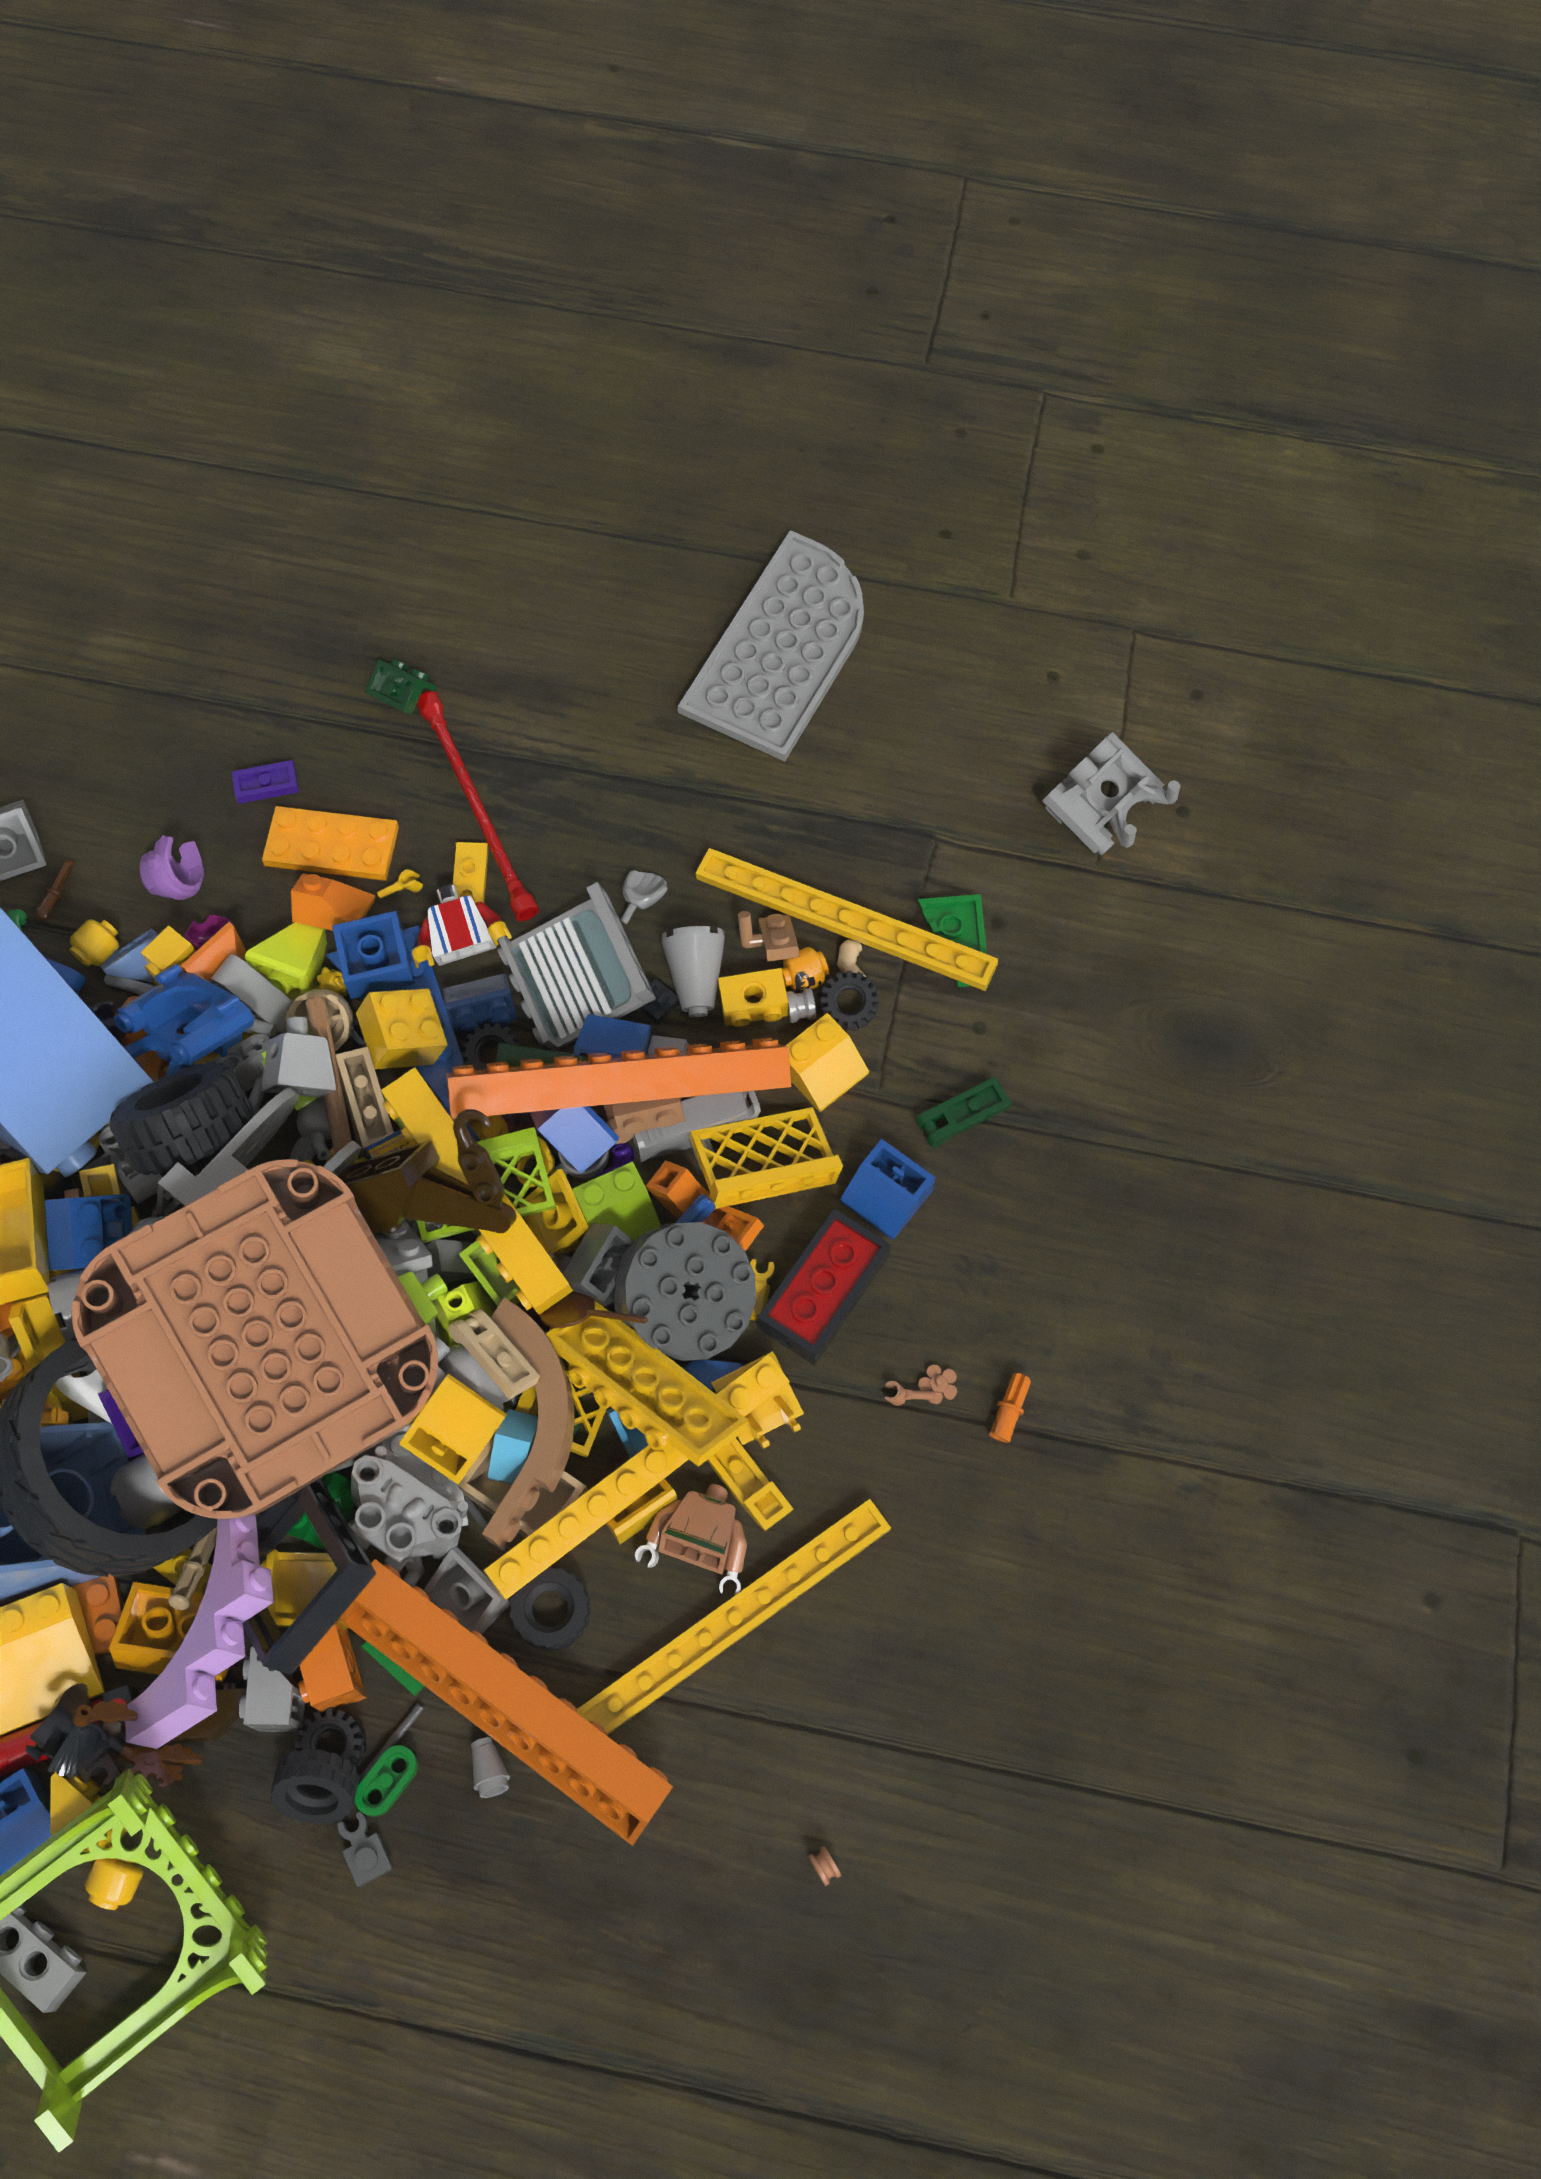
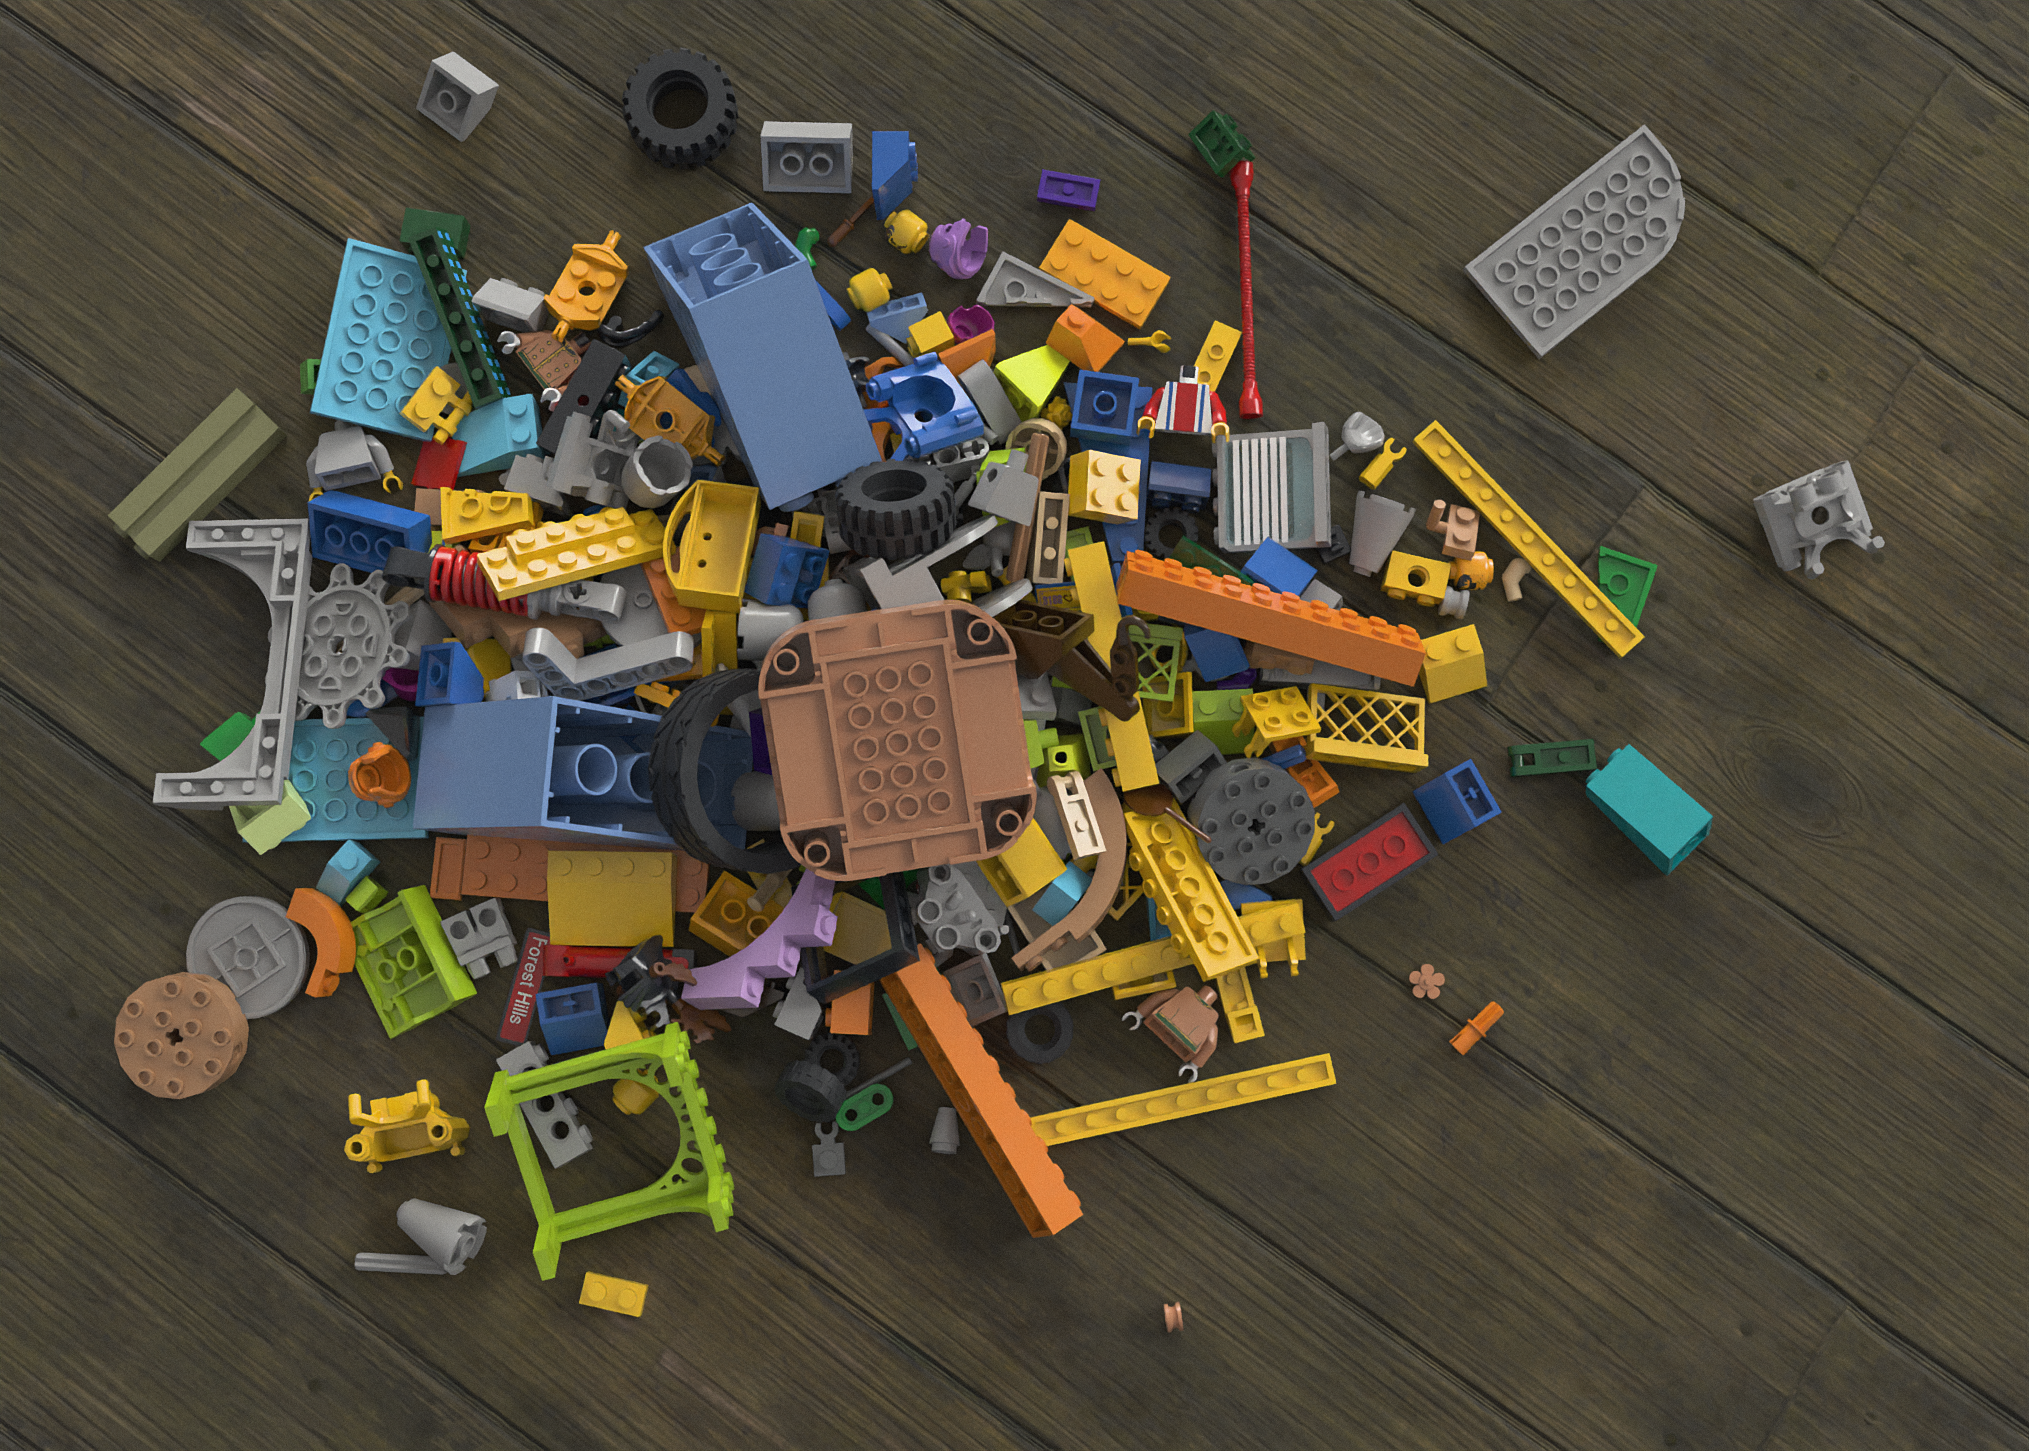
camera: 25 degrees right, 15 degrees up
black tyre [821,971,879,1032] -> none
nougat hand [884,1381,935,1406] -> none
none -> yellow plate [579,1271,648,1317]
none -> blue slope [872,131,918,220]
none -> yellow head [884,209,929,254]
none -> light grey wing [976,252,1094,307]
none -> yellow plate [1232,686,1321,758]
none -> yellow bar [1359,438,1407,490]
none -> teal slope [1586,744,1713,876]

